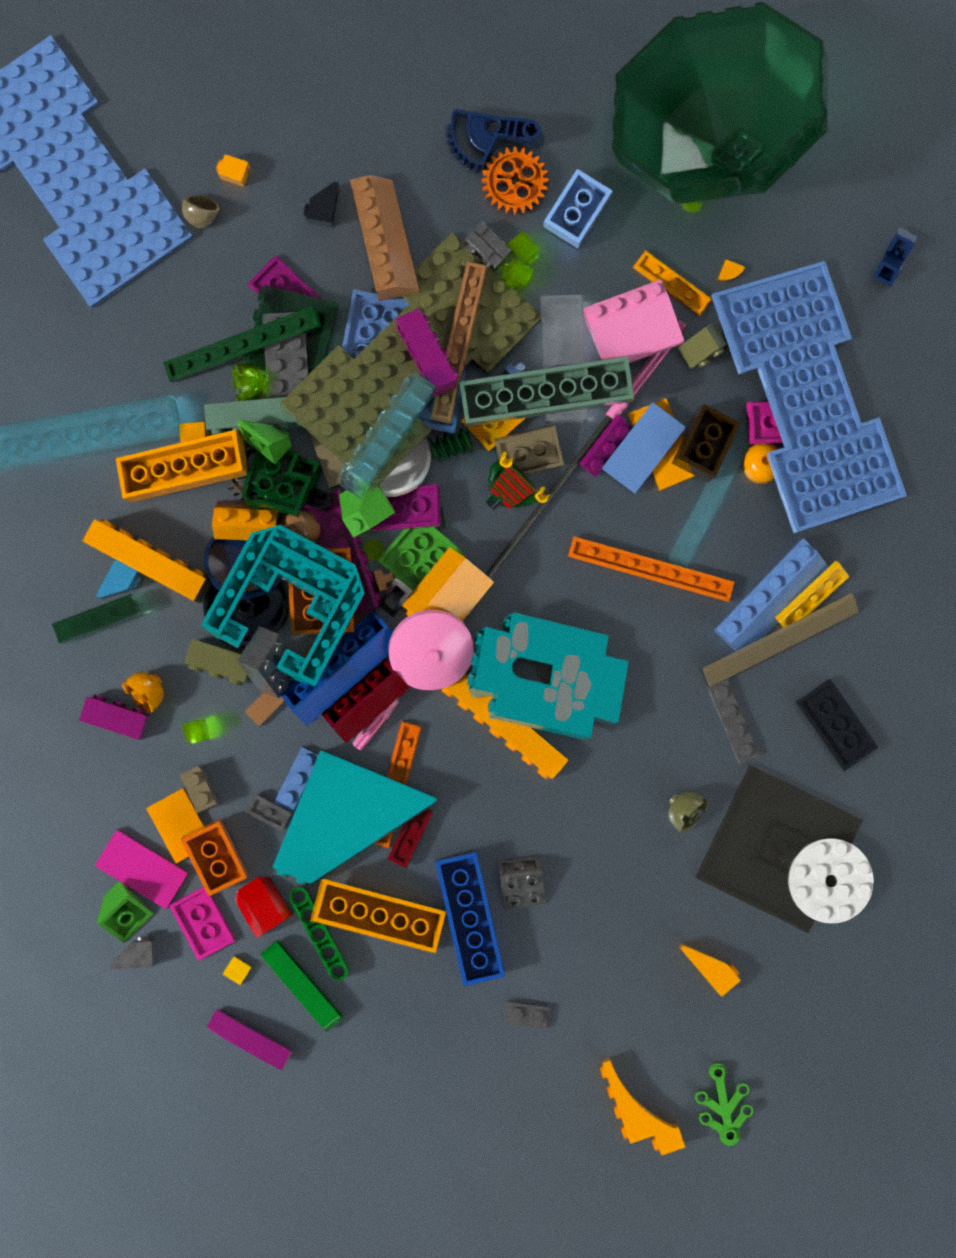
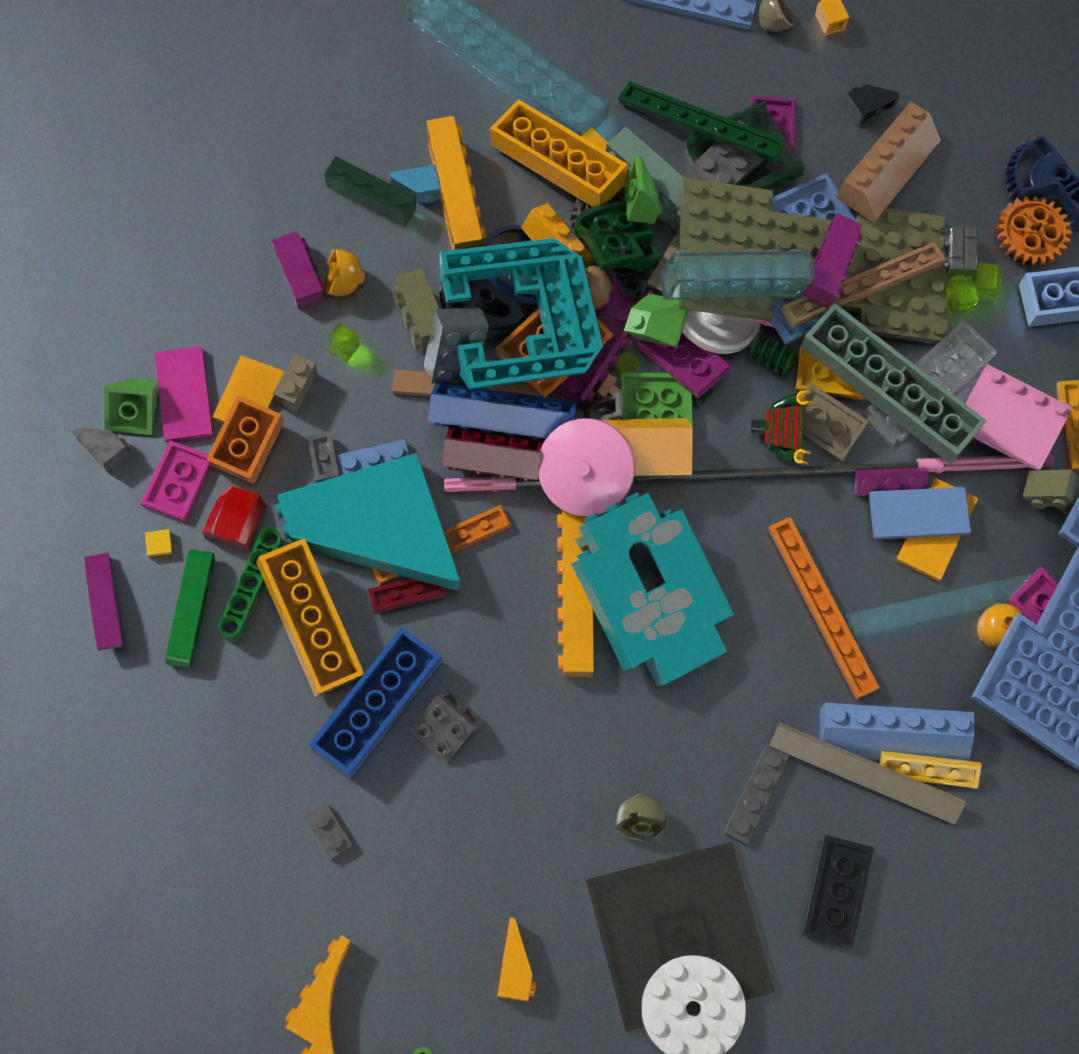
camera: 40 degrees right, 15 degrees down
clear neon green cylinder [232,363,267,401] -> none
dark brown brick [672,404,741,482] -> none

